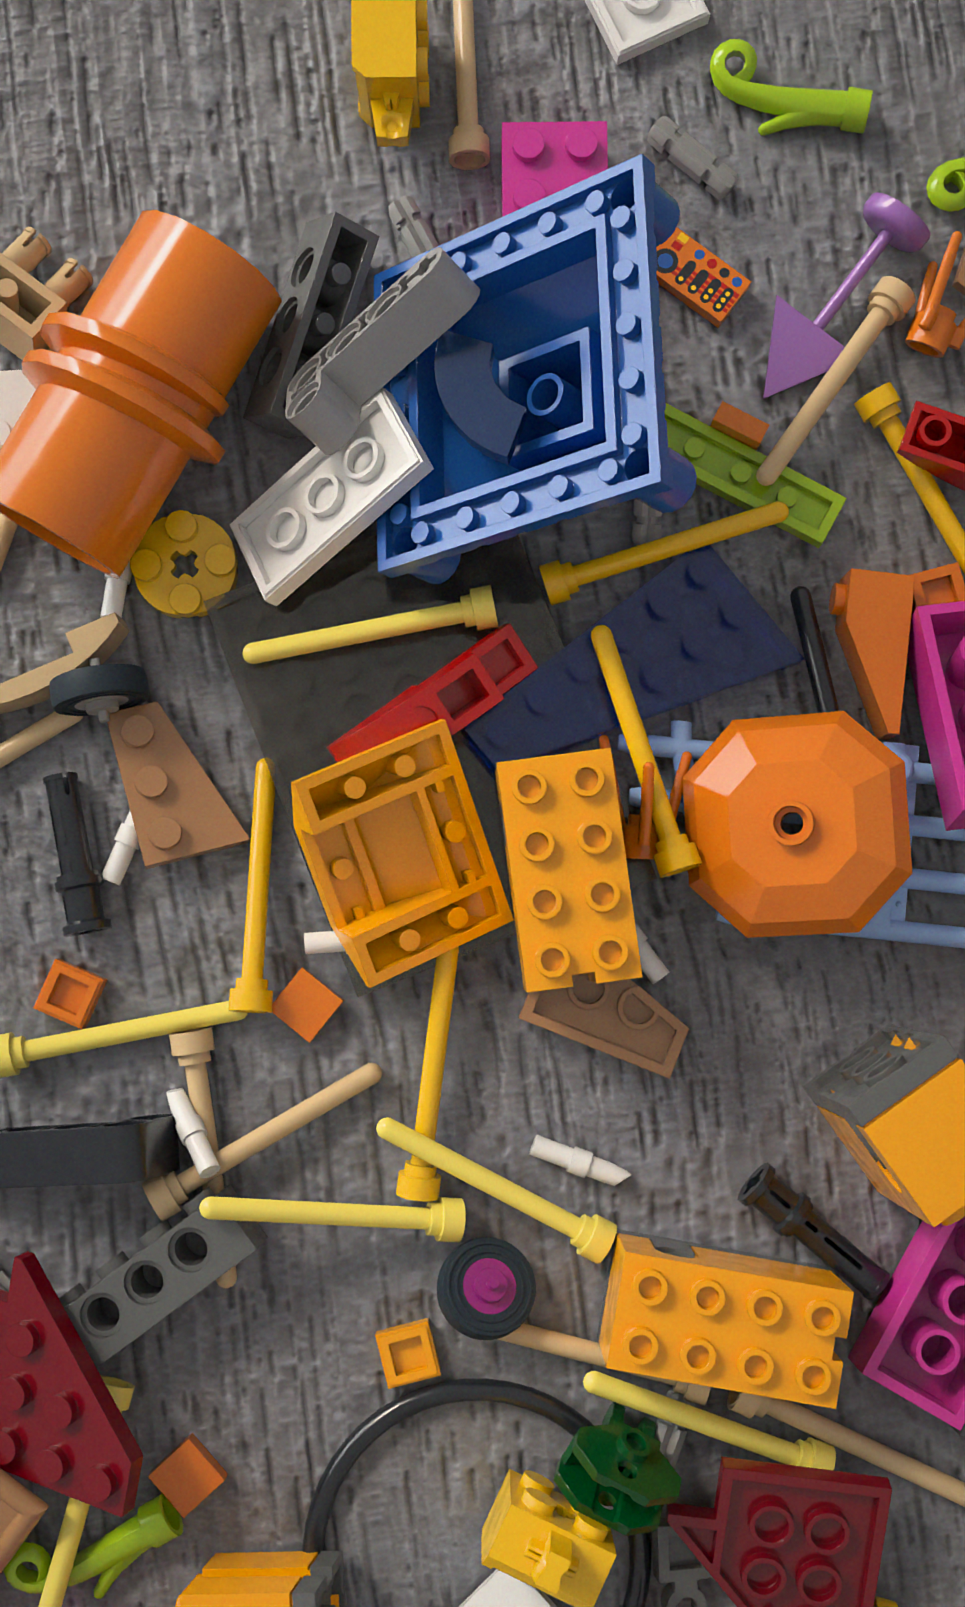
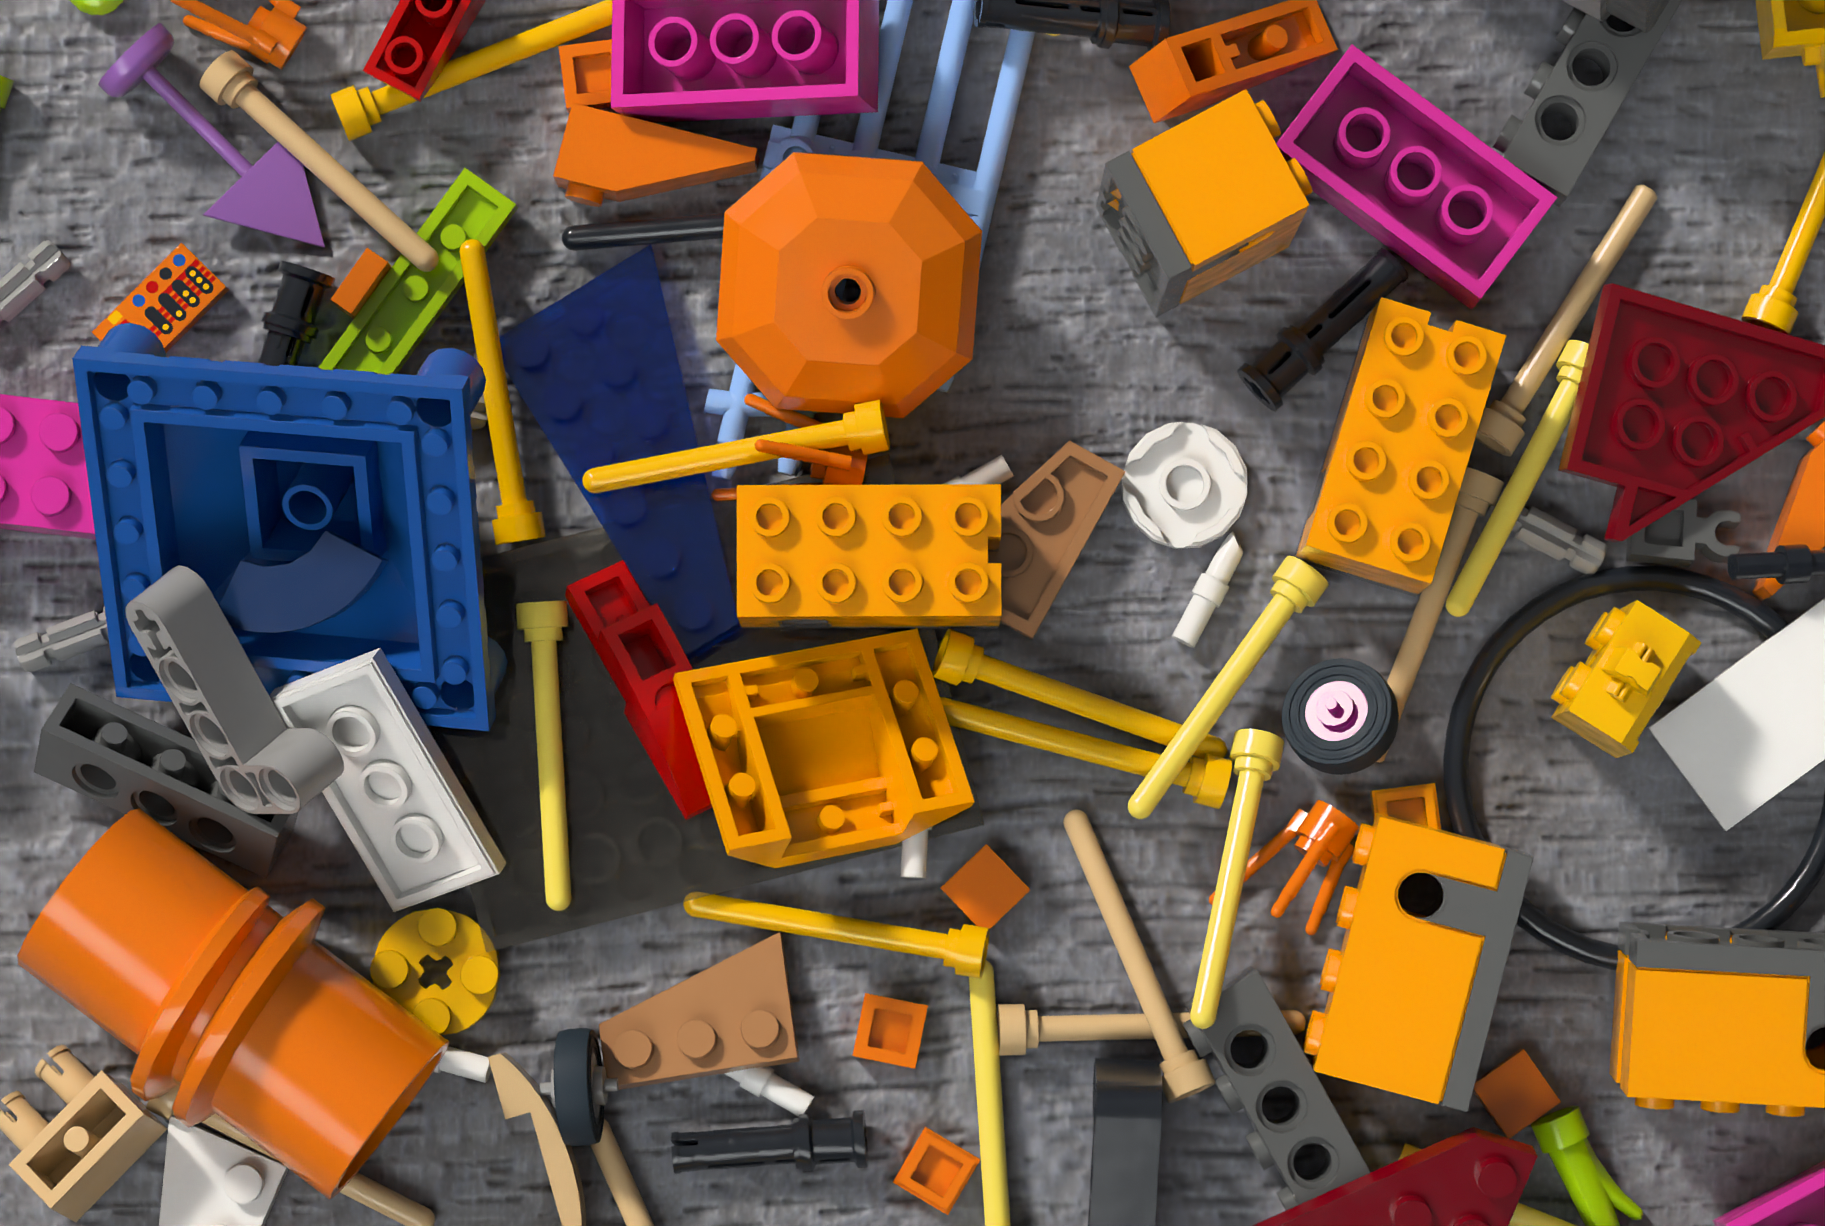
camera: 80 degrees left, 0 degrees up
white piece [166,1088,220,1178] -> none
dark green hinge [553,1402,682,1536] -> none
none -> black pin [258,261,335,366]
none -> orange tile [852,993,928,1069]
none -> yellow piece [932,629,1227,759]
none -> white tile [1121,422,1248,549]
none -> orange plant [1209,800,1359,936]
none -> light orange piece [1303,813,1534,1112]

